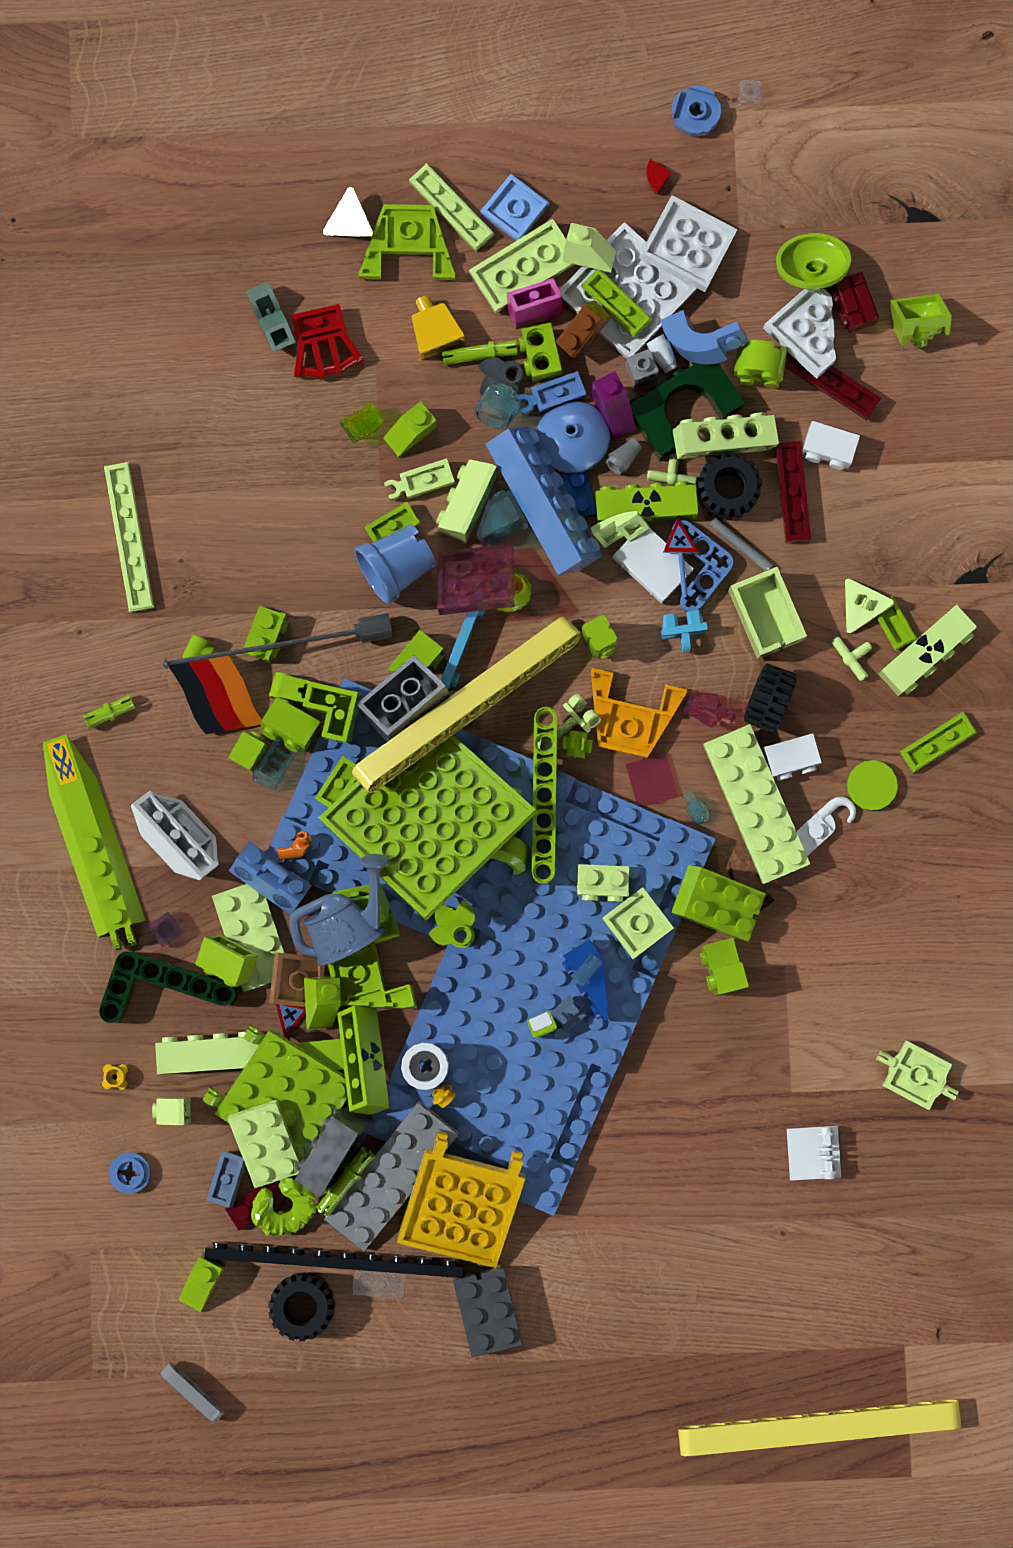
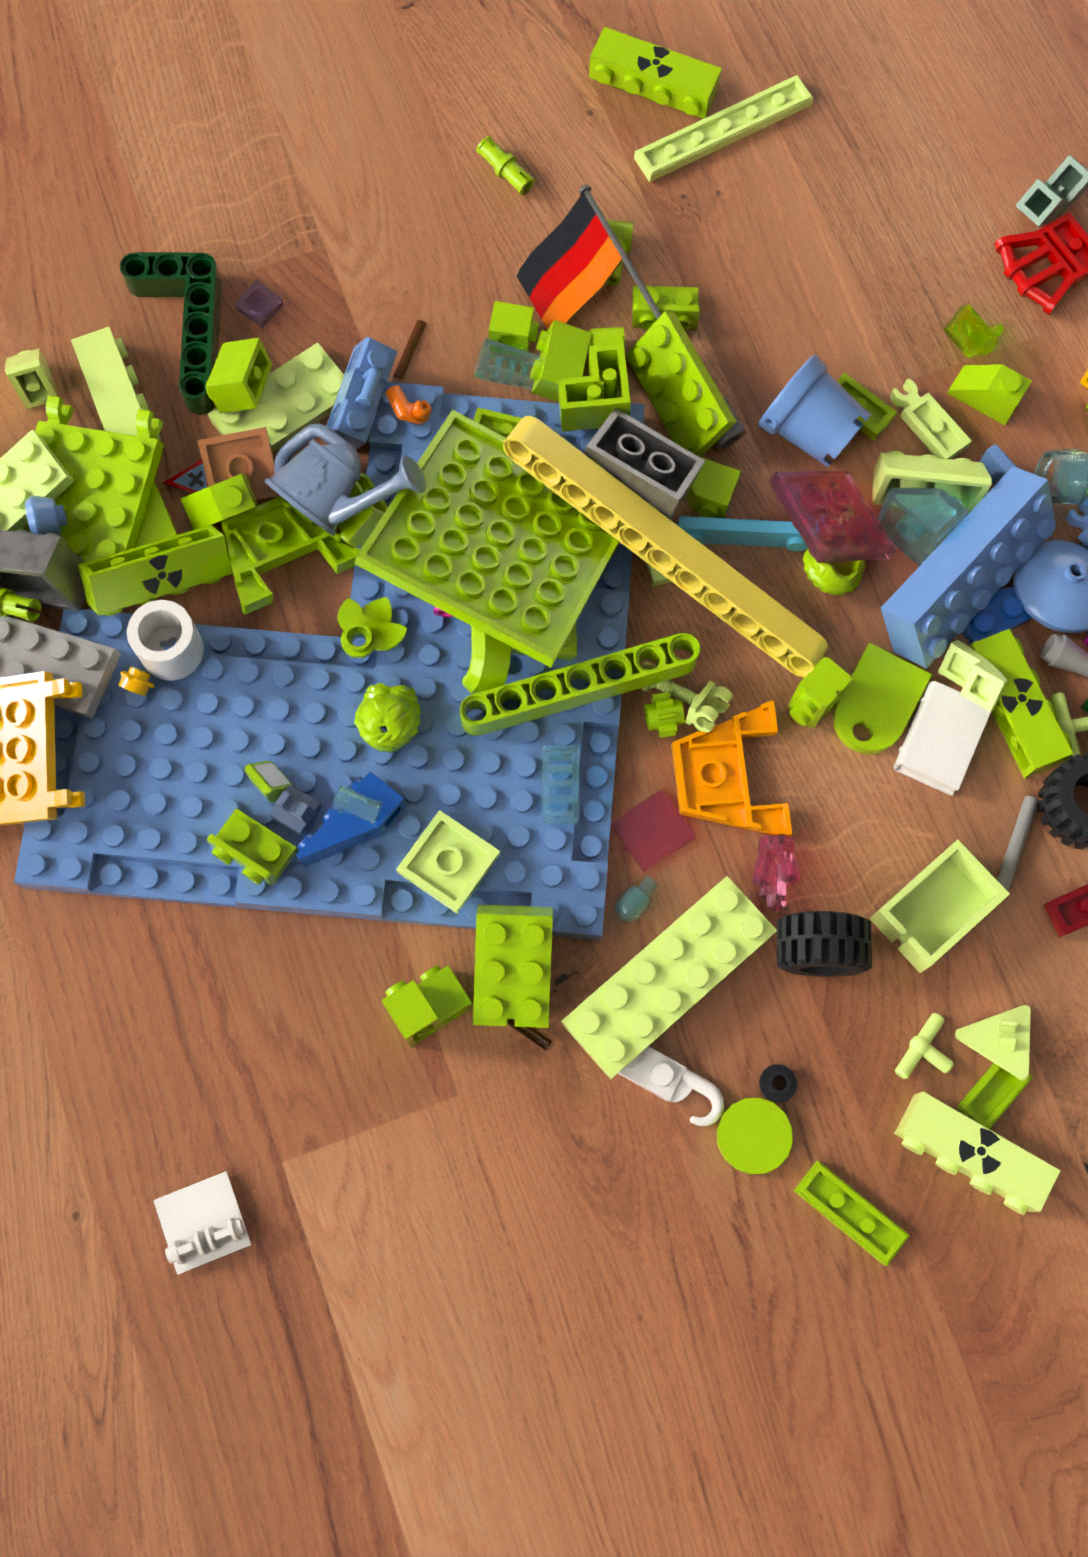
camera: 65 degrees right, 10 degrees down
lime hinge [43,734,146,951] -> none
yellow plate [102,1064,128,1090] -> none
white wedge [131,791,219,880] -> none
yellowish green bracket [577,864,629,902] -> none
medium azure hips [660,610,708,653] -> none
piece [663,518,699,598] -> none
medium blue beam [671,520,734,612] -> none
white piece [762,734,822,781] -> none
yellowish green plate [876,1041,959,1110] -> none
none -> medium blue cone [25,495,68,535]
none -> lime bracket [206,808,298,887]
none -> lime hair [354,683,421,753]
none -> reddish brown piece [393,320,426,379]
none -> clear light blue slope [542,745,579,823]
none -> lime brick [589,27,722,119]
none -> lime piece [625,311,737,457]
none -> black plate [759,1064,797,1103]
none -> lime tile [833,643,932,754]
none -> medium blue tile [979,444,1017,485]

